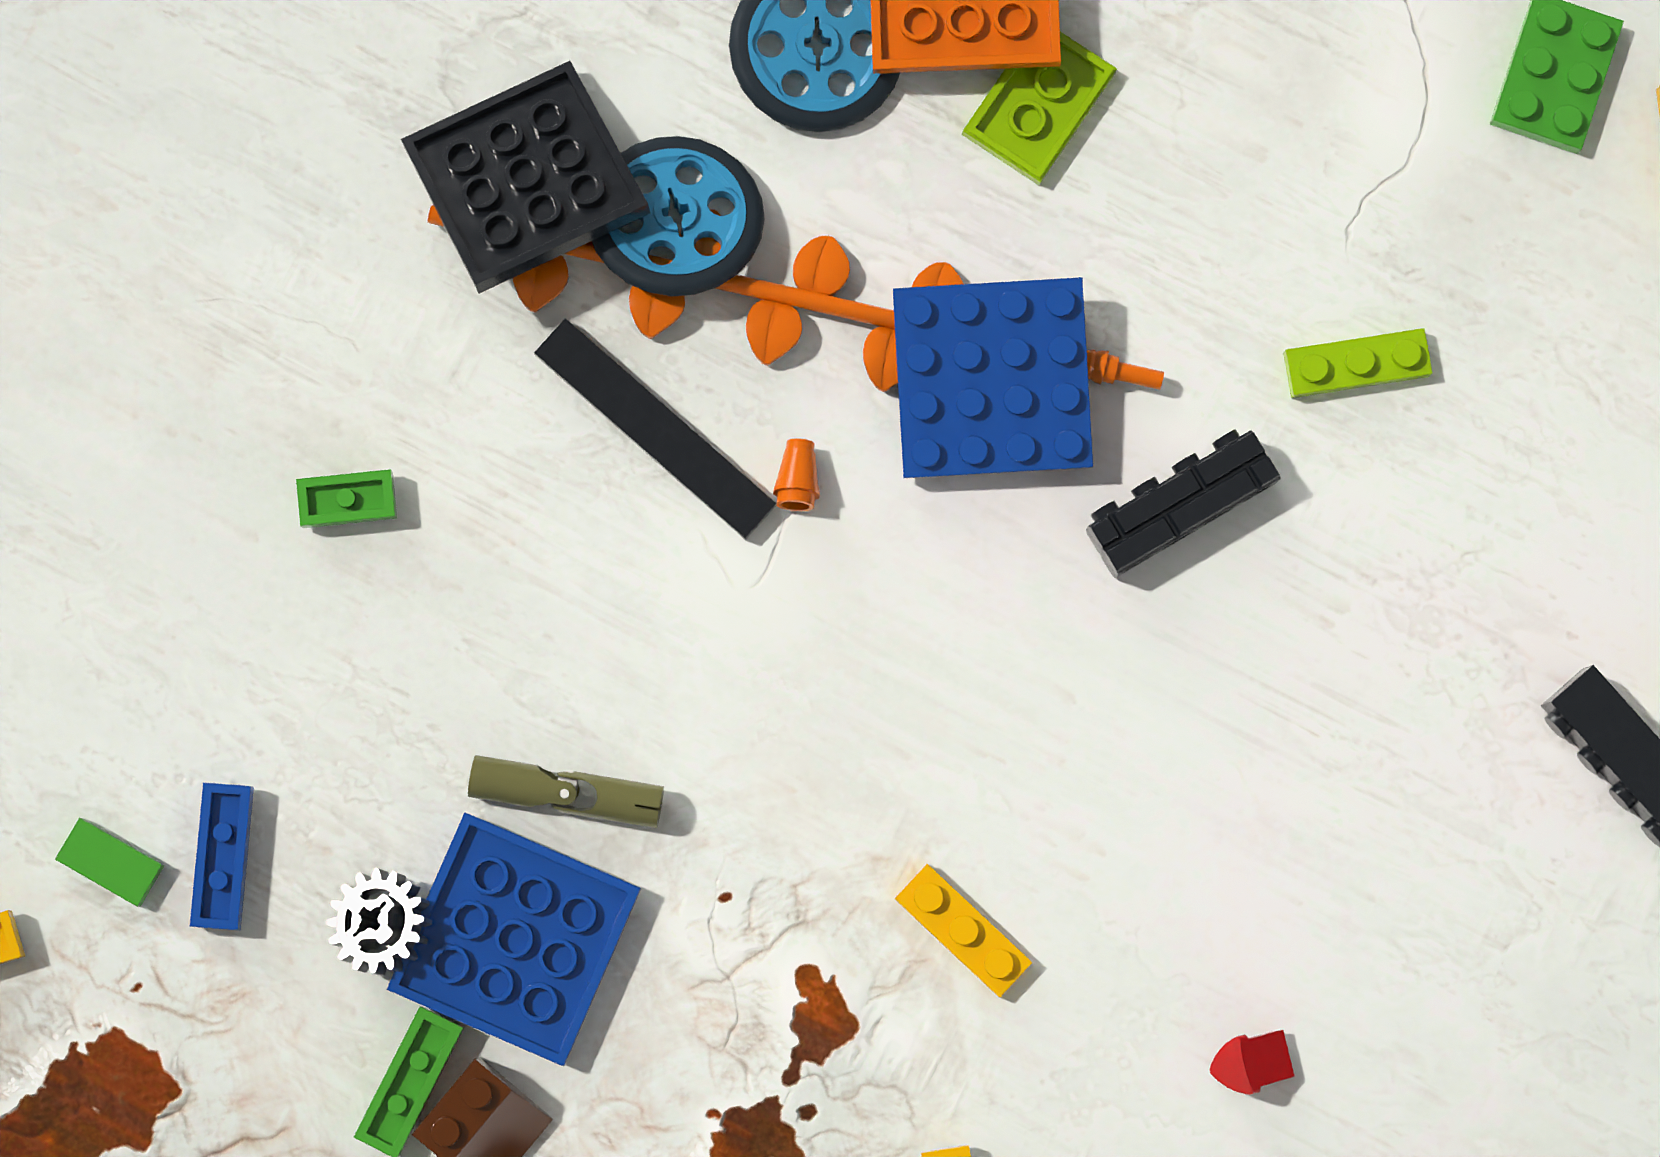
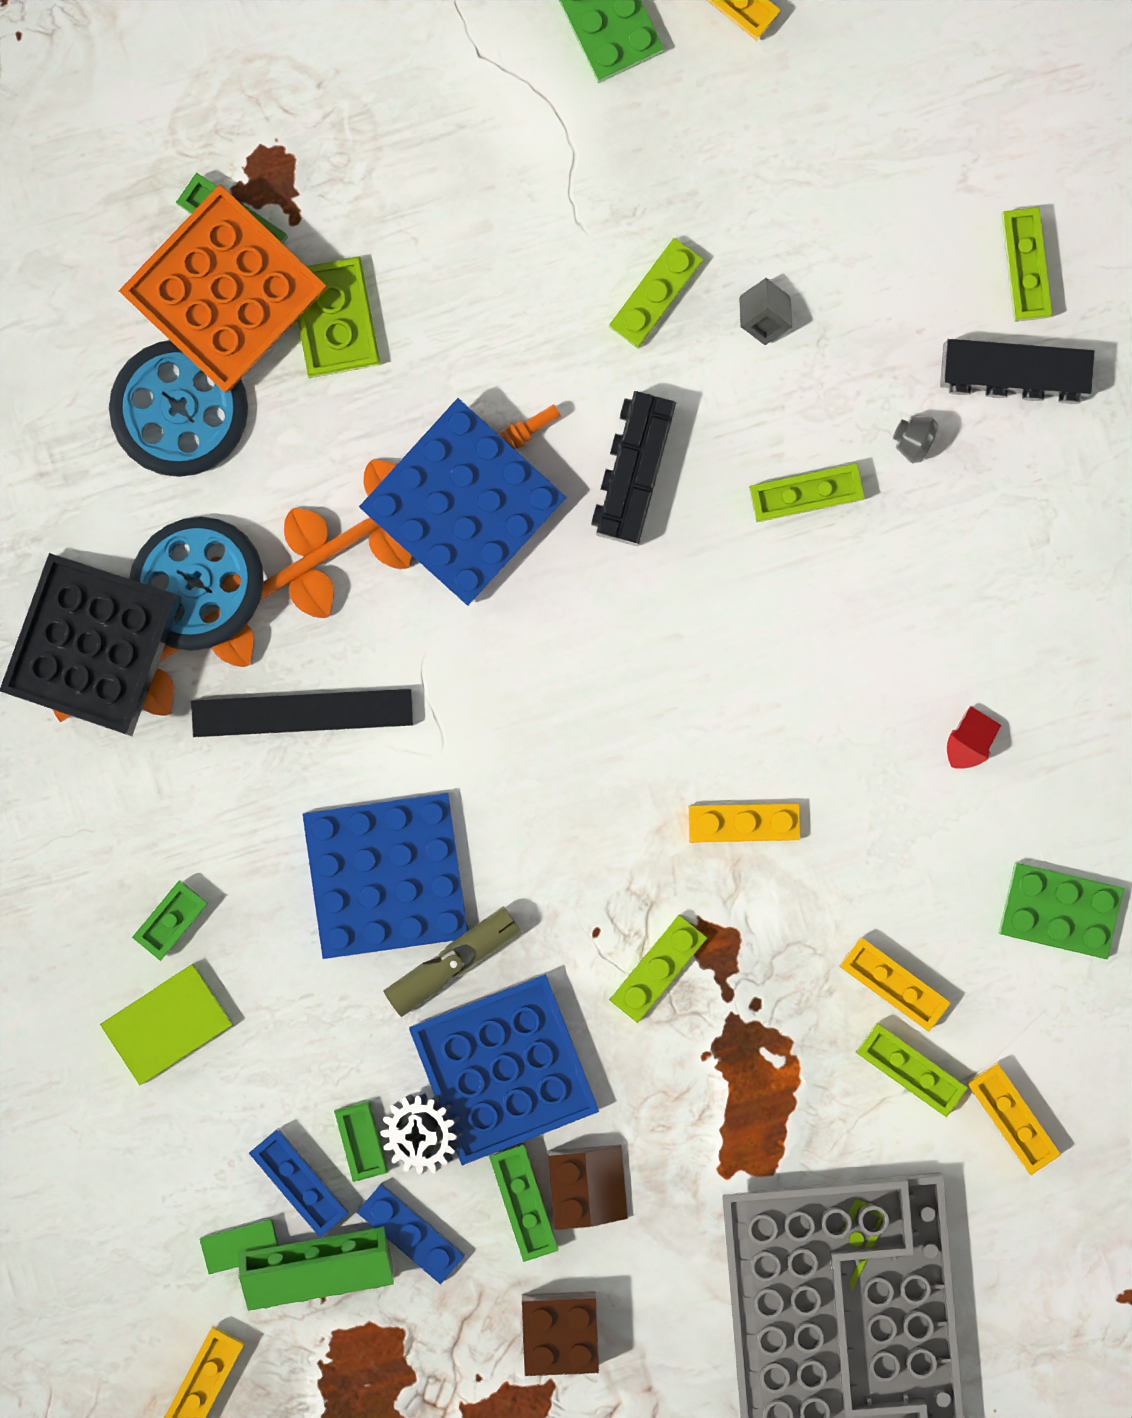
camera: 45 degrees left, 5 degrees up
orange cone [773,438,820,512] -> none
none -> lime tile [100,963,233,1086]
none -> bright green brick [239,1227,394,1311]
none -> blue plate [302,793,468,959]
none -> bright green tile [334,1100,389,1182]
none -> blue plate [357,1183,465,1285]
none -> lime plate [609,914,707,1023]
none -> dark grey panel [739,278,792,345]
none -> lime plate [749,463,865,523]
none -> dark grey cone [892,415,938,464]

